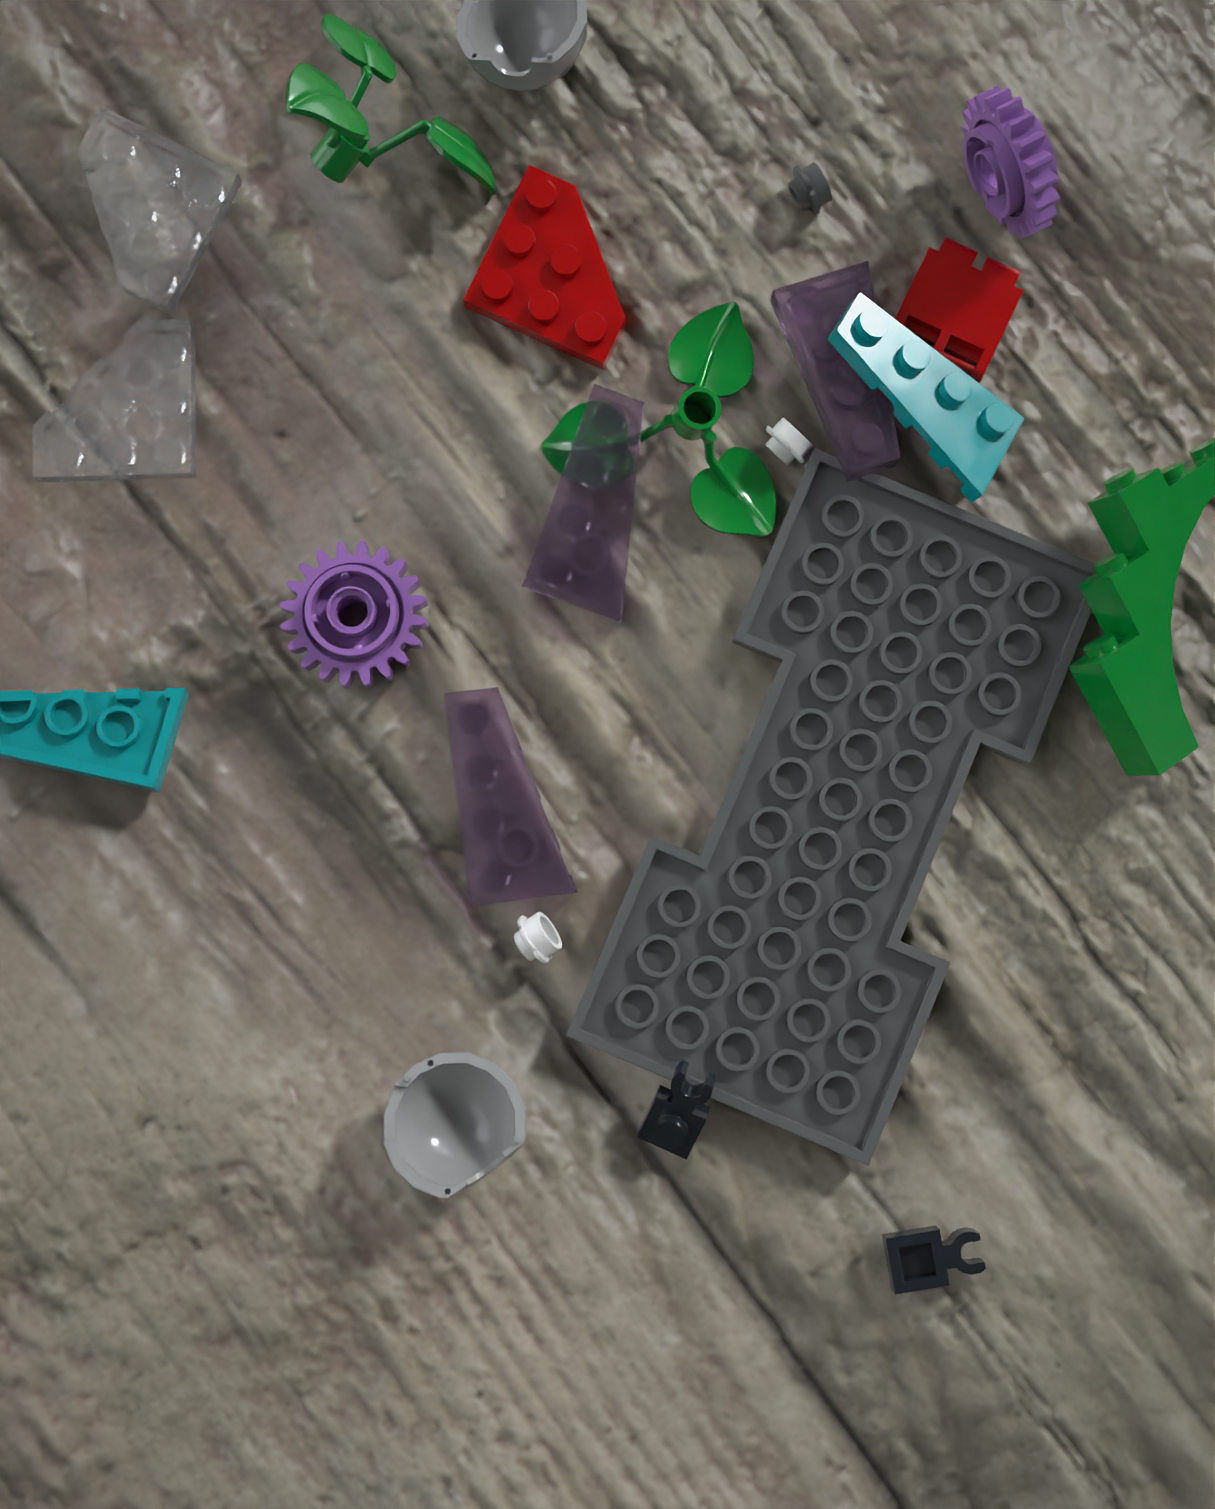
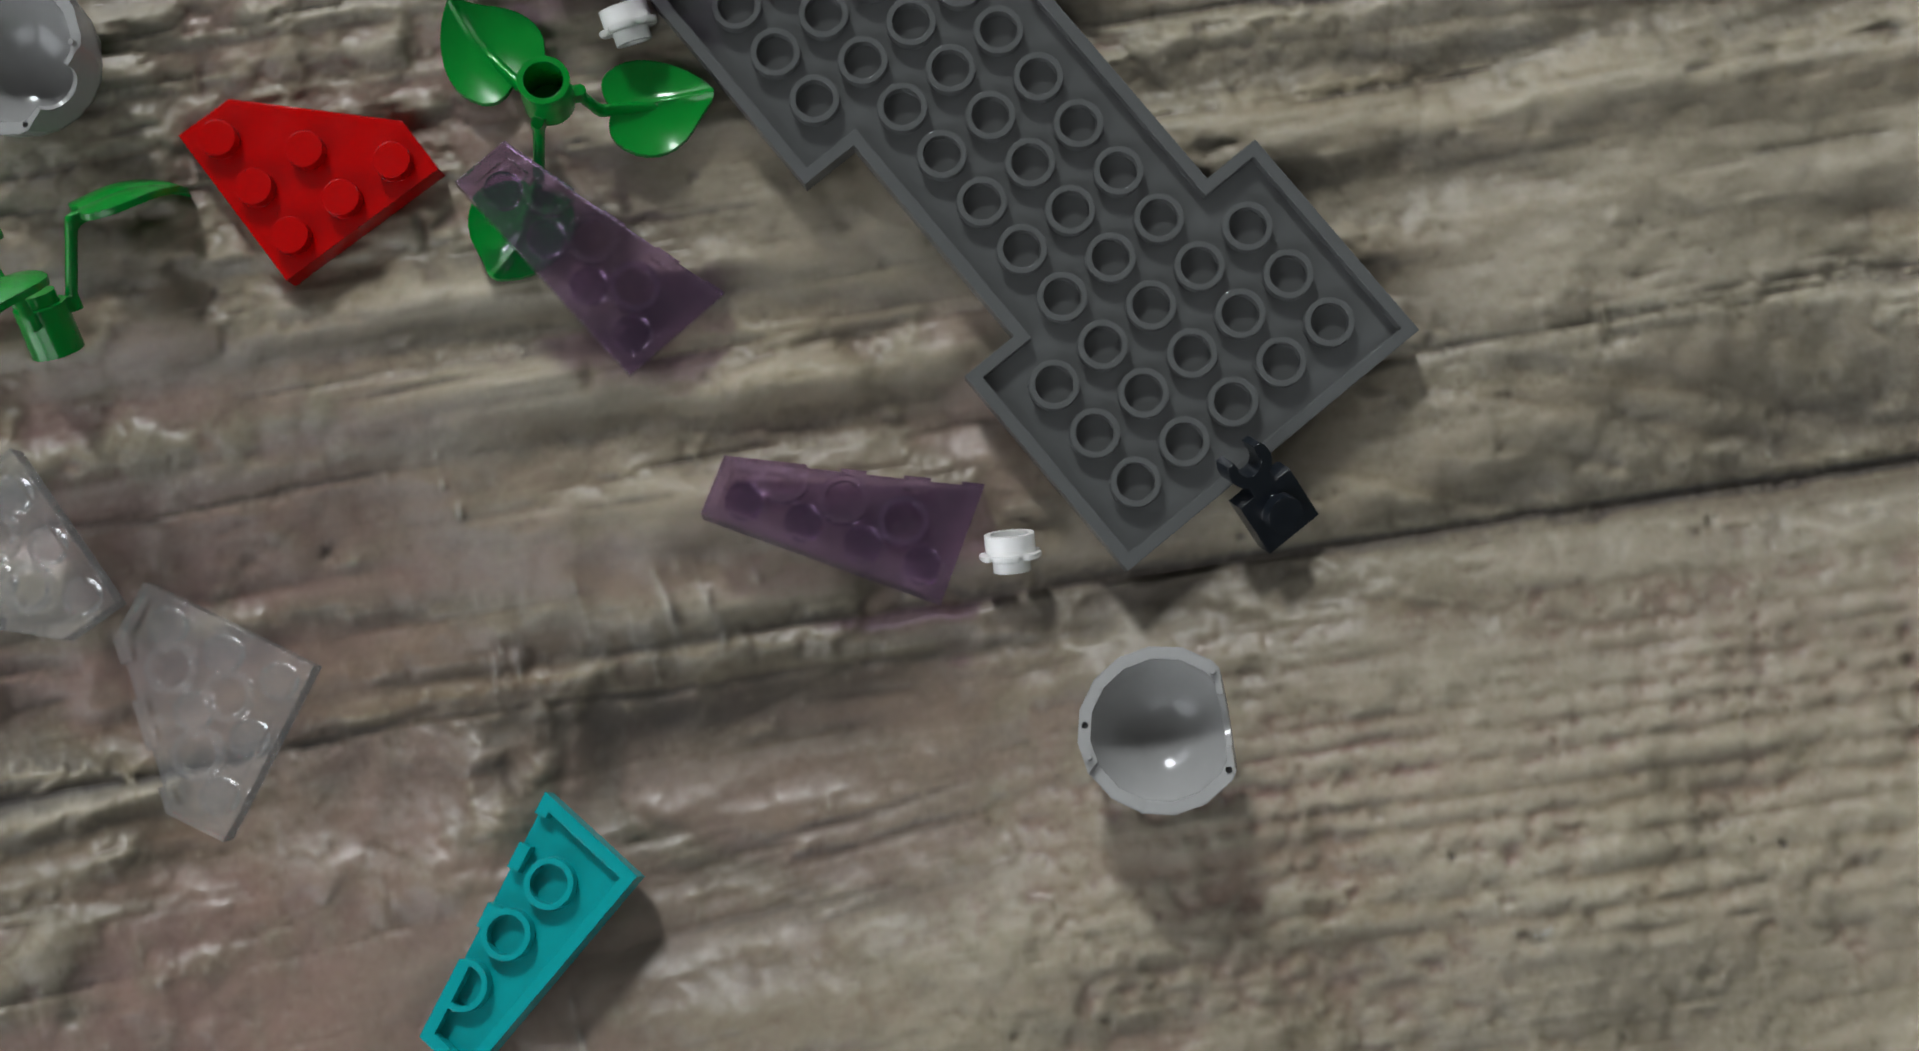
camera: 60 degrees left, 0 degrees up
medium lavender gear [280,540,429,689] -> none
black plate [882,1225,986,1295] -> none

